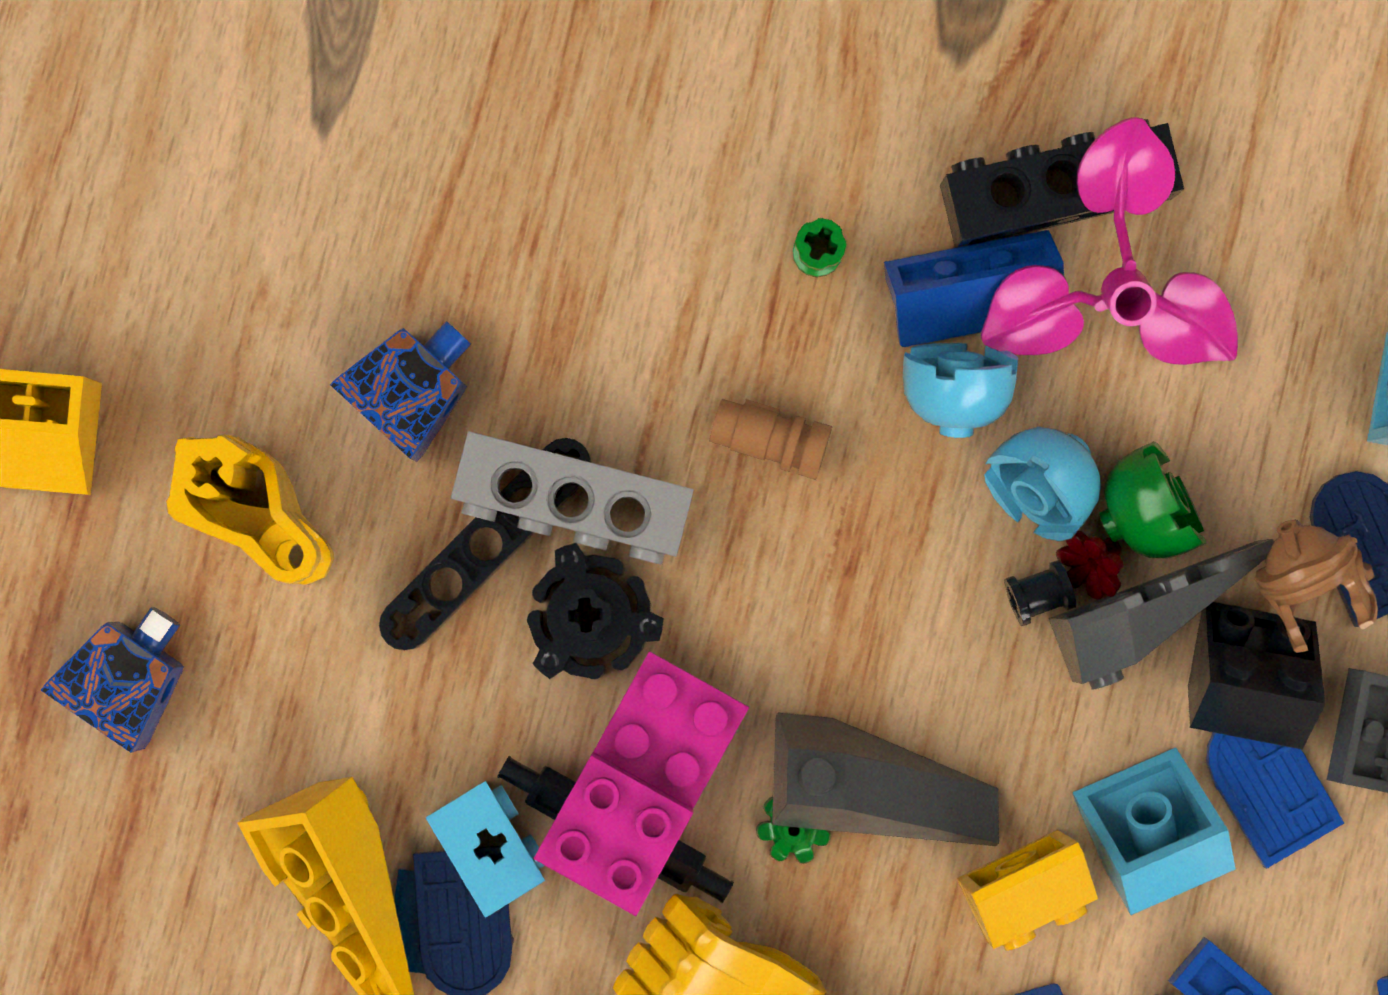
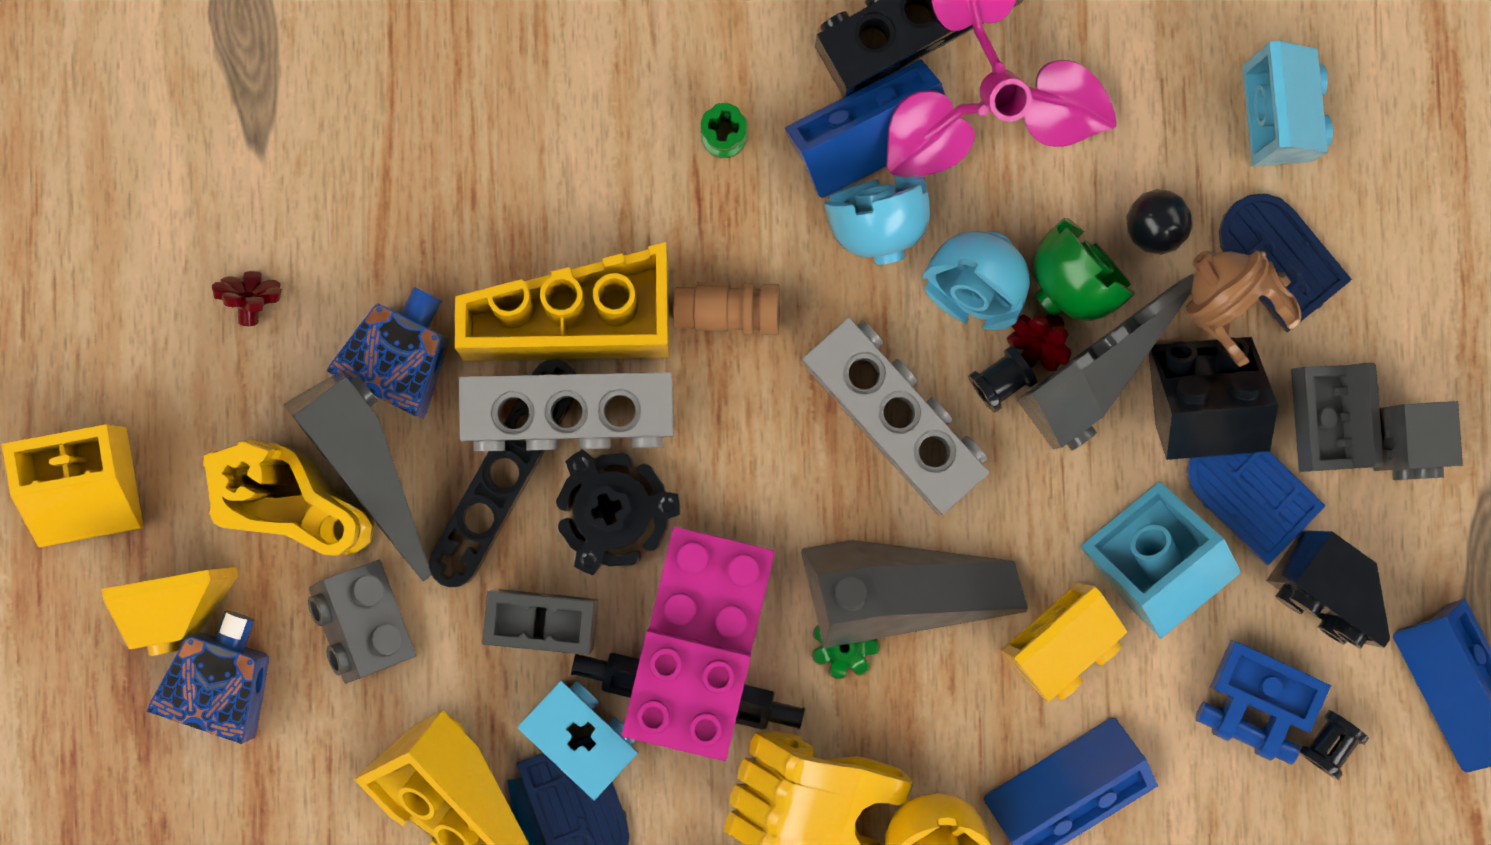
camera: 10 degrees left, 0 degrees up
none -> yellow slope [101,567,239,656]
none -> dark red plant [212,271,282,327]
none -> dark grey wedge [284,372,432,582]
none -> dark grey bracket [308,559,417,684]
none -> yellow wedge [455,242,669,361]
none -> dark grey brick [482,589,599,655]
none -> light grey brick [801,317,990,515]
none -> black piece [1126,189,1193,255]
none -> black slope [1266,530,1390,649]

